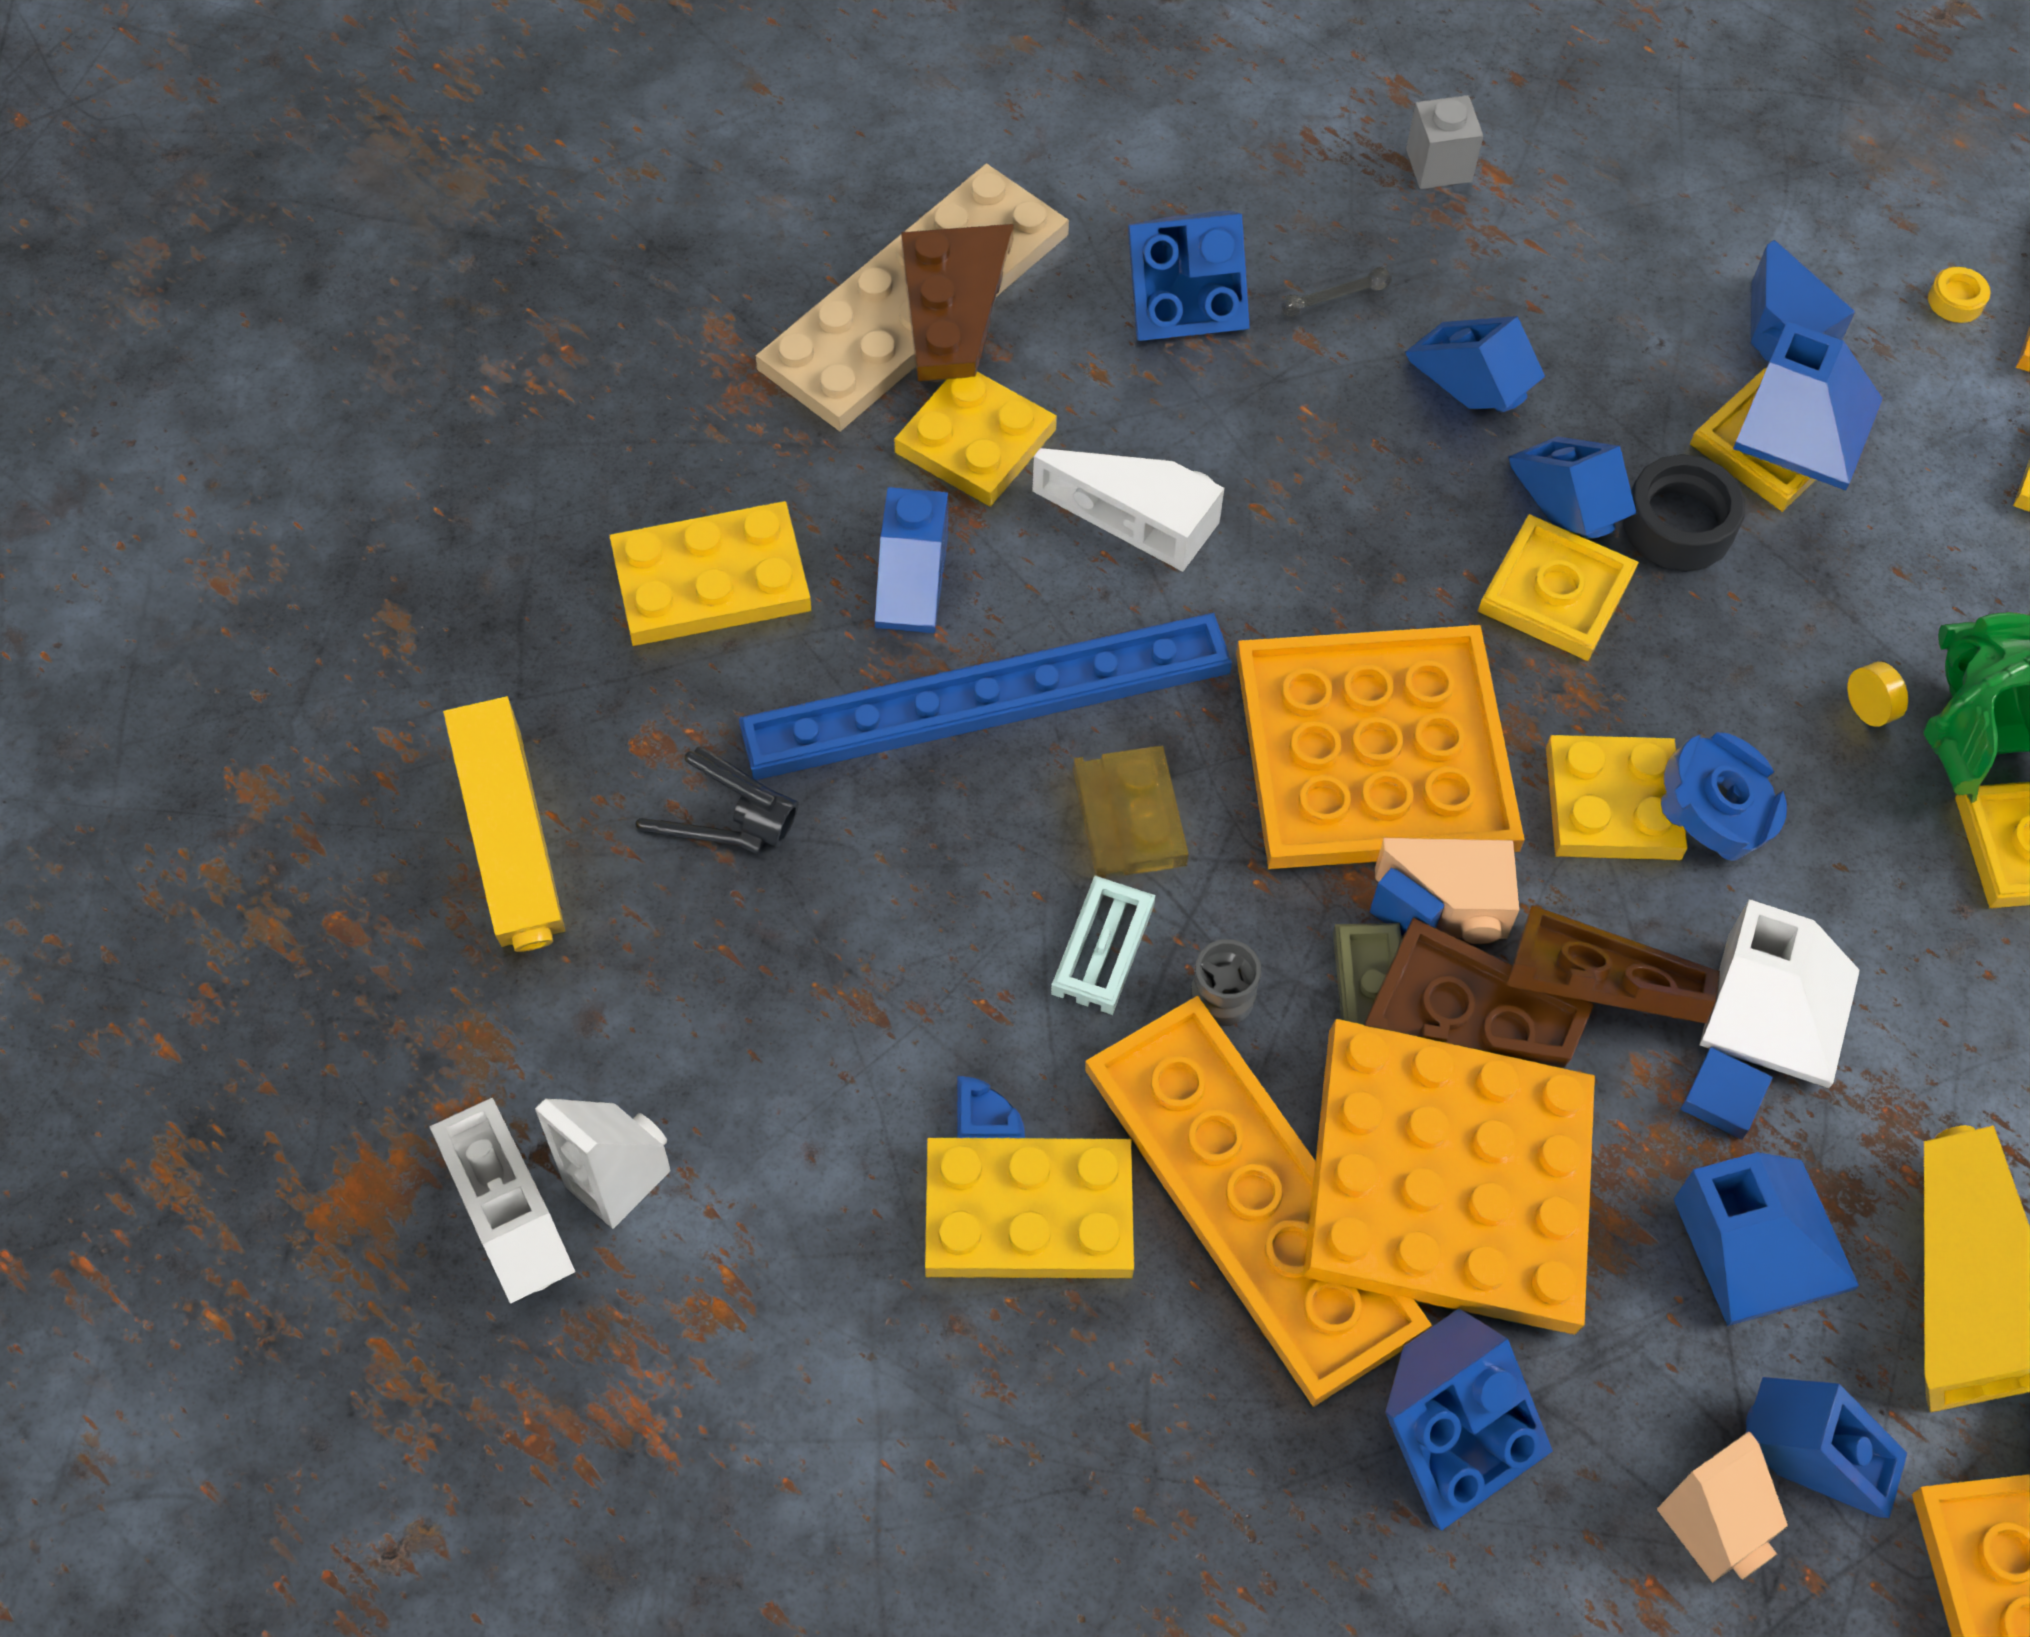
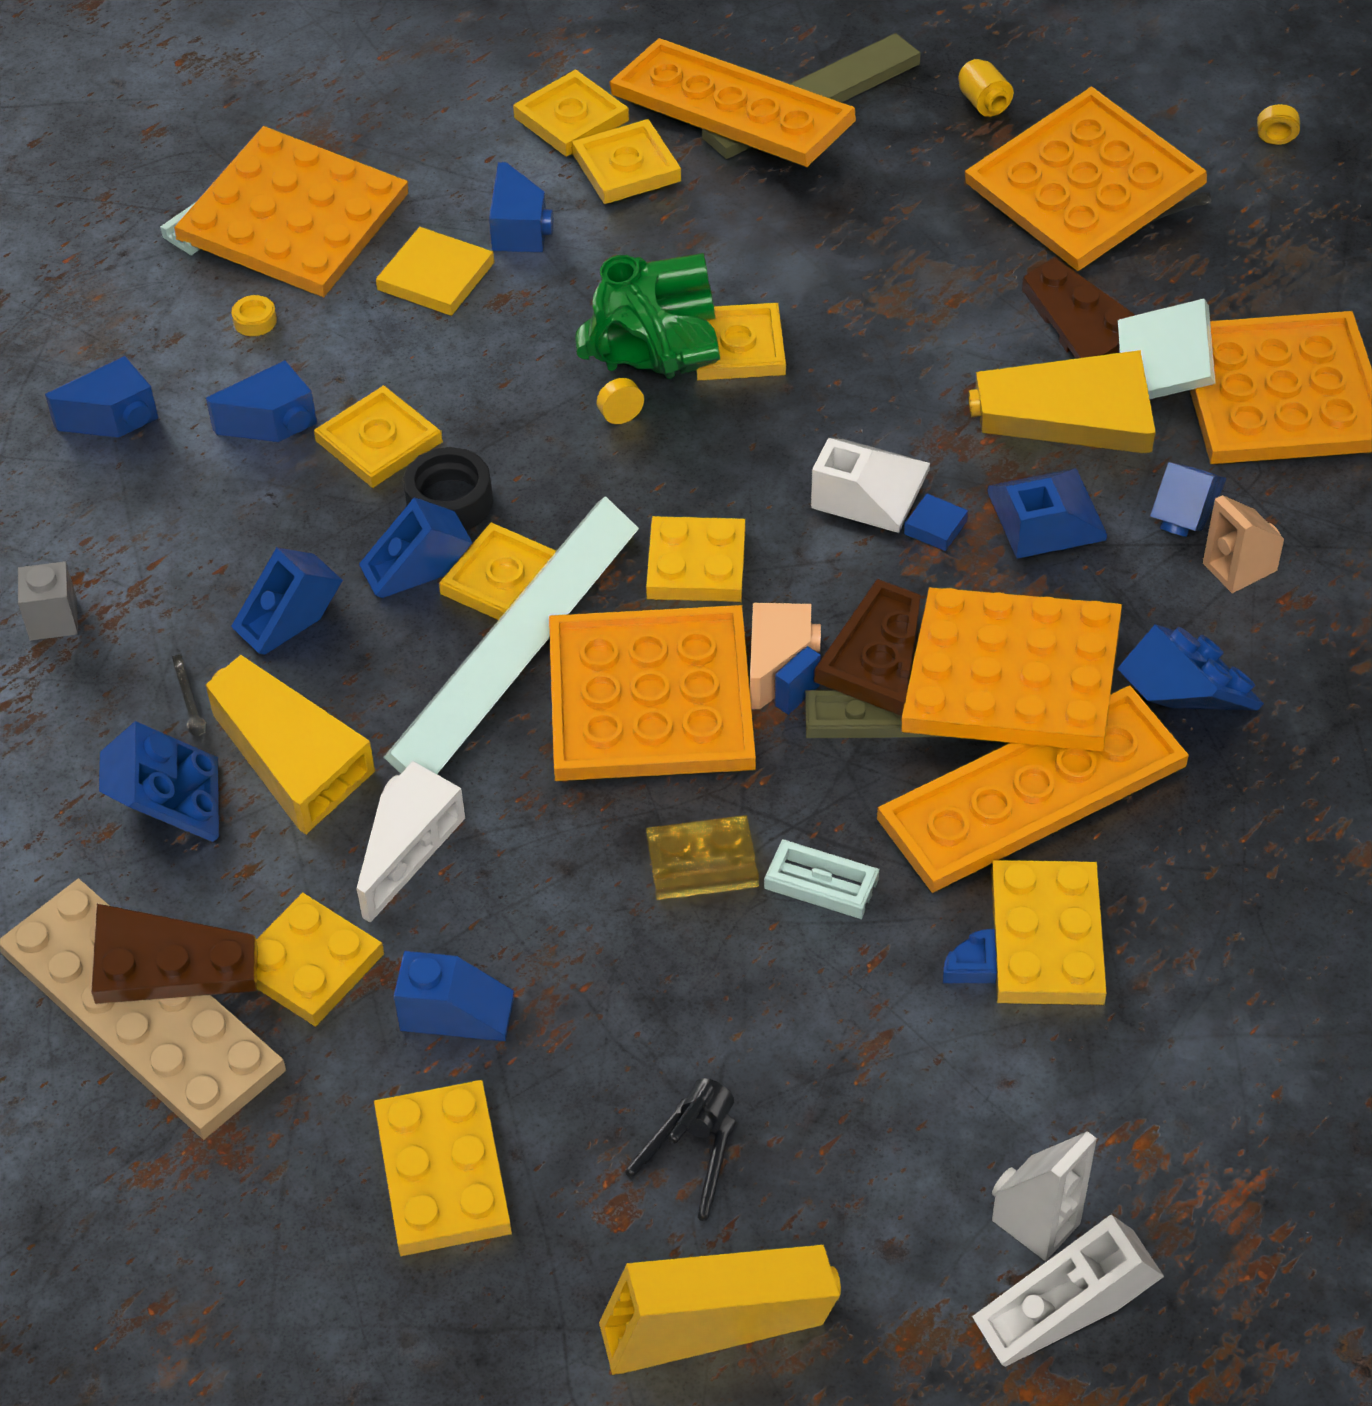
camera: 85 degrees left, 10 degrees down
blue tile [739,613,1232,780] -> none
dark grey wheel [1191,939,1261,1026] -> none
reddish brown wing [1506,905,1720,1023] -> none
blue plate [1661,732,1787,861] -> none
slope [1733,321,1883,491] -> none
none -> blue slope [45,356,158,438]
none -> yellow slope [206,655,375,834]
none -> light aqua tile [383,496,639,774]

